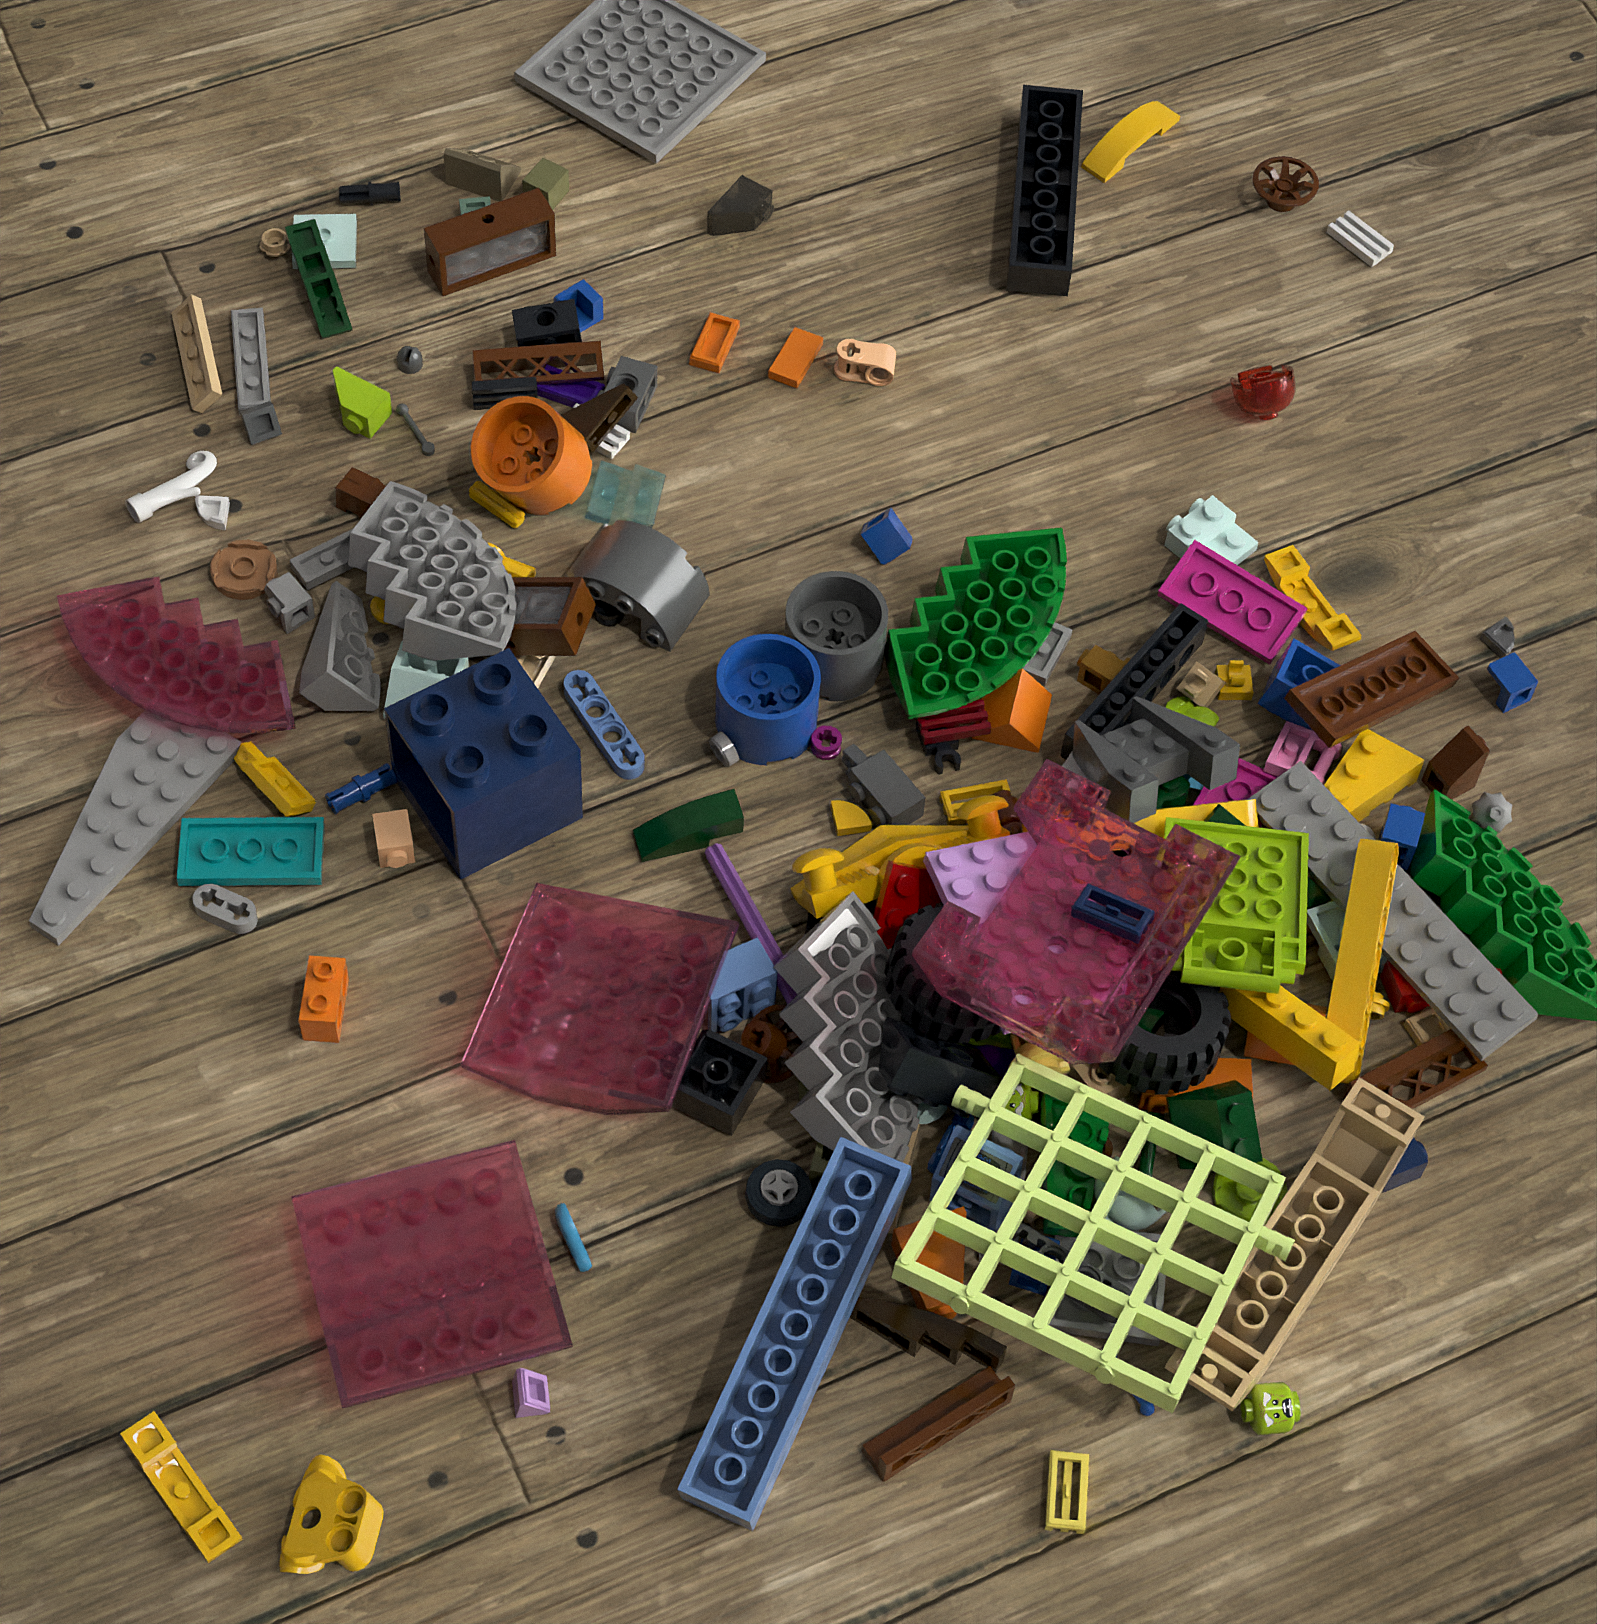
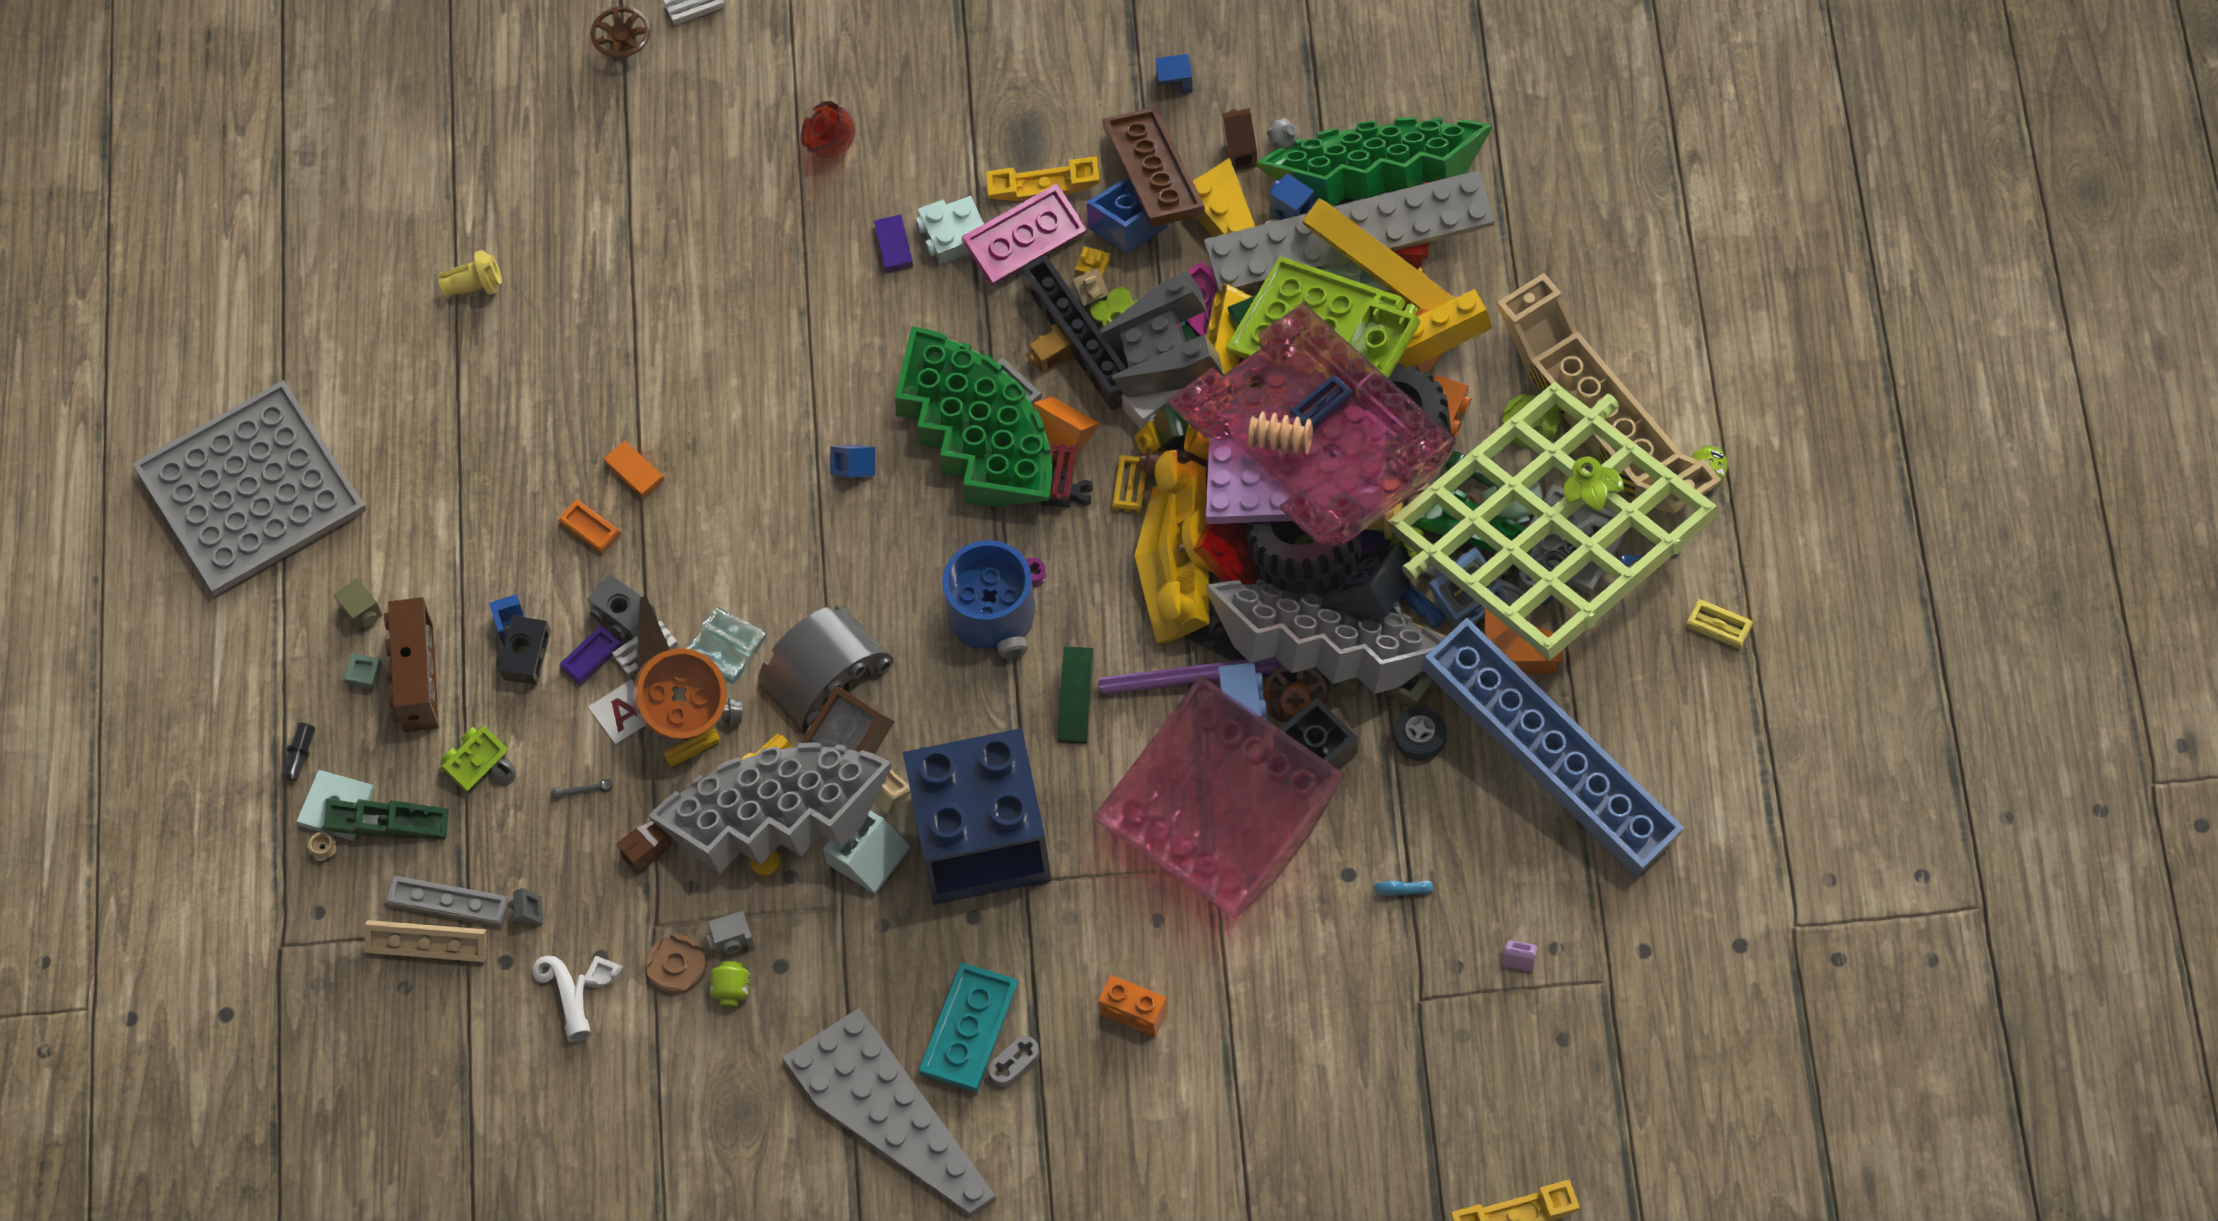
camera: 60 degrees left, 5 degrees up
clear pink brick [57,576,296,733] -> none
yellow hinge [234,741,316,817] -> none
yellow piece [280,1454,384,1574] -> none
light grey plate [290,529,354,590] -> none
clear pink slope [291,1140,573,1409] -> none
light grey wedge [299,581,381,711] -> none
blue pin [325,763,397,814] -> none
lime slope [333,366,392,439] -> none
light nougat brick [372,809,415,868] -> none
dark tan slope [444,148,521,202] -> none
reddish brown fence [472,341,604,385] -> none
black tile [472,377,538,410] -> none
medium blue beam [563,670,645,780] -> none
clear smoke slope [707,175,774,236] -> none
dark grey brick [784,571,888,701] -> none
yellow tile [830,800,872,836] -> none
light nougat piece [834,339,896,386] -> none
dark grey hinge [842,744,926,827] -> none
dark brown slope [850,1297,1007,1373] -> none
reddish brown fence [862,1366,1015,1482] -> none
black brick [1006,85,1083,297] -> none
yellow slope [1081,101,1180,183] -> none
dark green slope [1166,1080,1263,1169] -> none
bright pink plate [1263,721,1342,785] -> none
reddish brown fence [1343,1029,1488,1109] -> none
tan tile [1404,1008,1451,1046] -> none
flat silver tile [1480,616,1515,658] -> none
none -> light yellow piece [438,250,502,299]
none -> lime bracket [438,725,509,793]
none -> lime head [710,961,750,1007]
none -> dark grey plate [722,698,742,727]
none -> dark purple tile [874,215,913,272]
none -> light nougat piece [1248,411,1313,456]
none -> lime plate [1563,456,1624,512]

